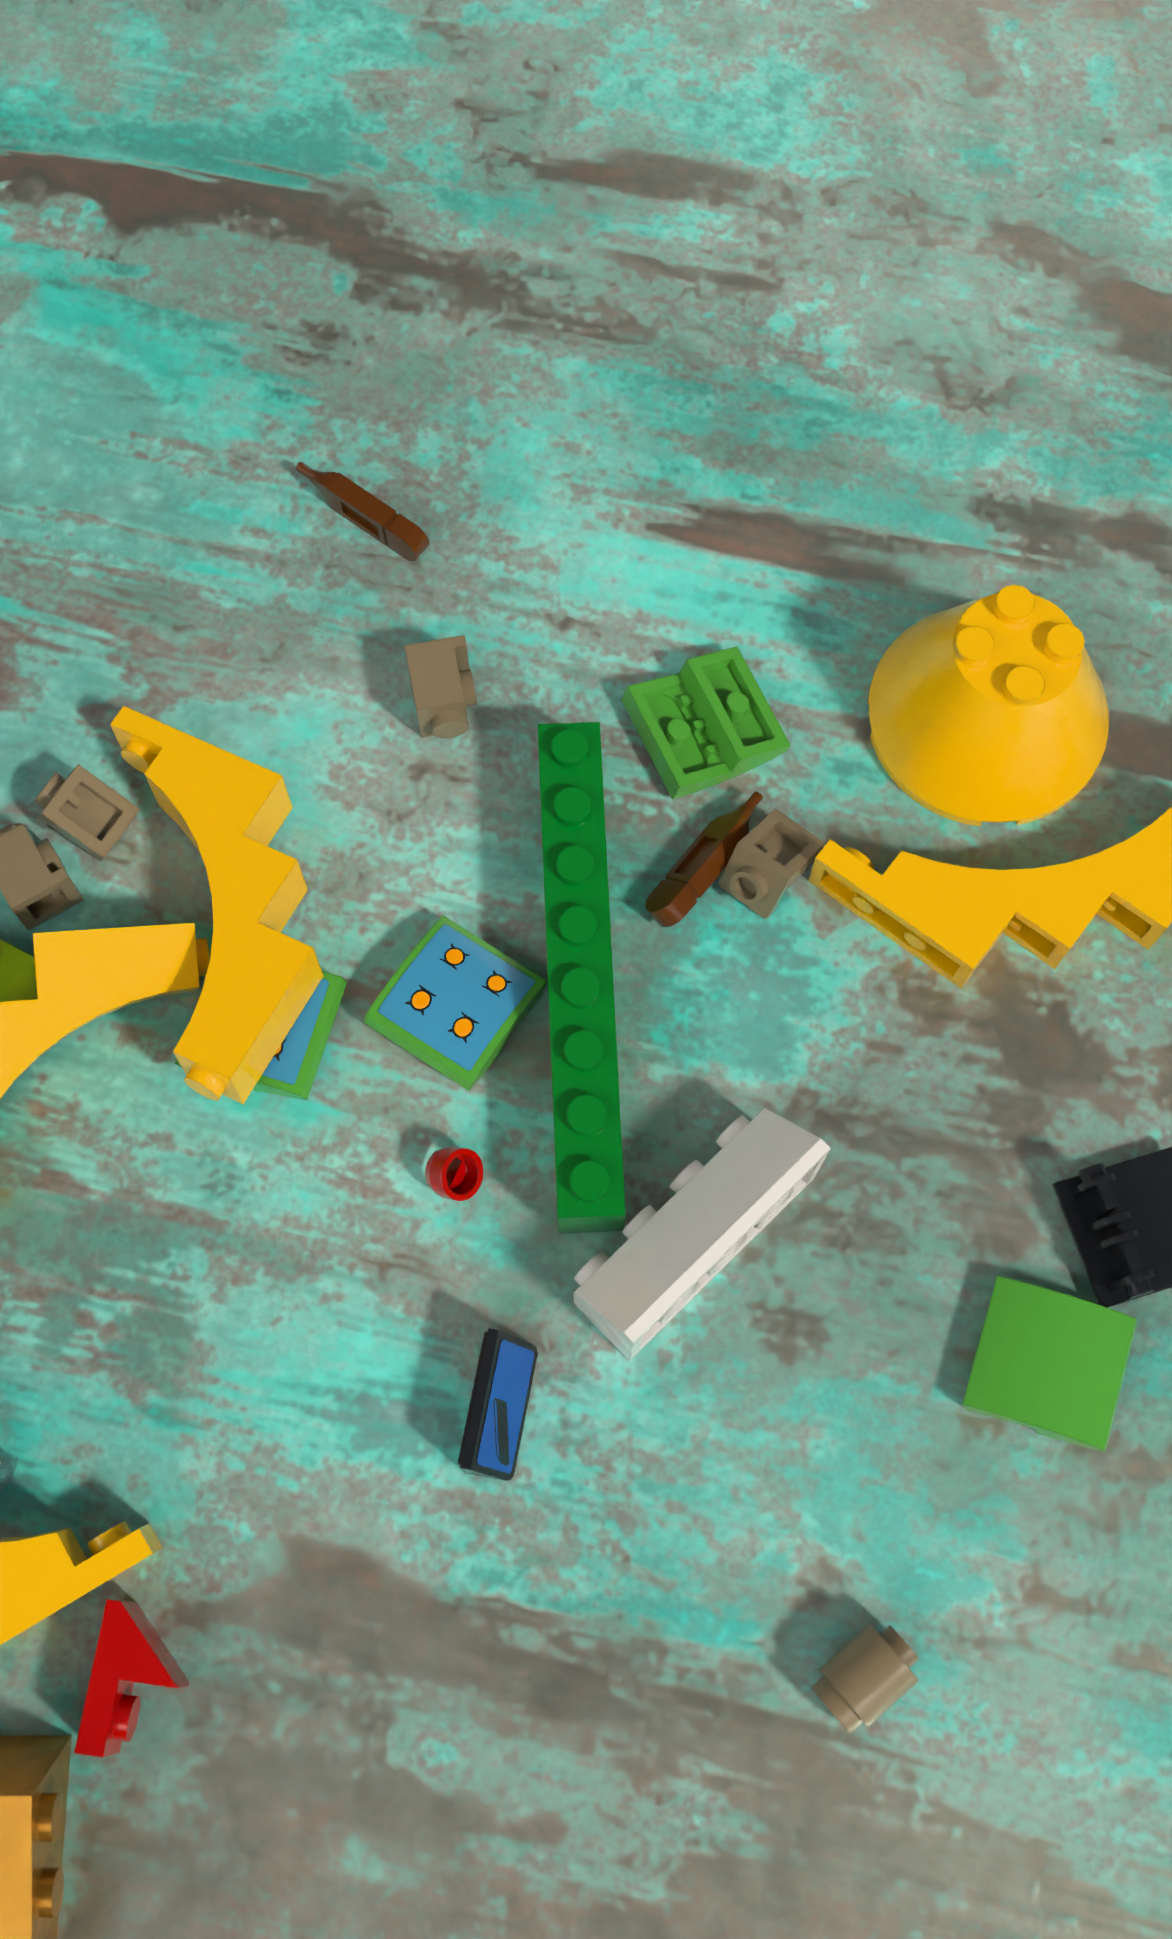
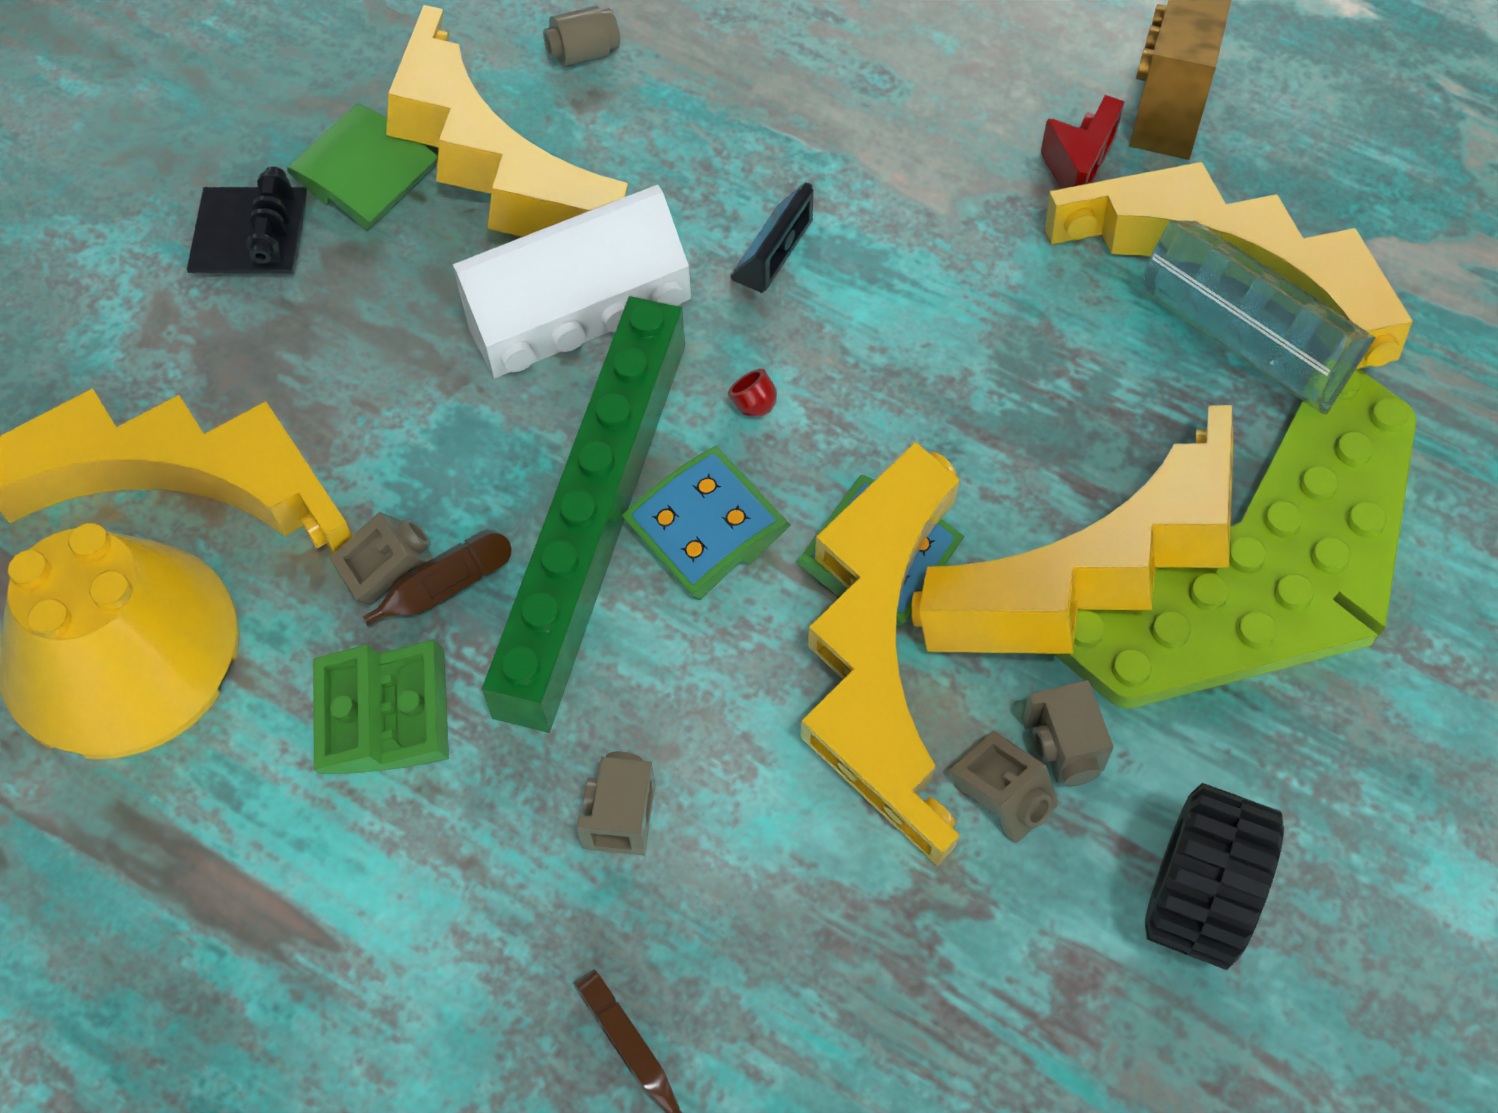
camera: 160 degrees left, 10 degrees down
none -> yellow arch [386,5,628,237]

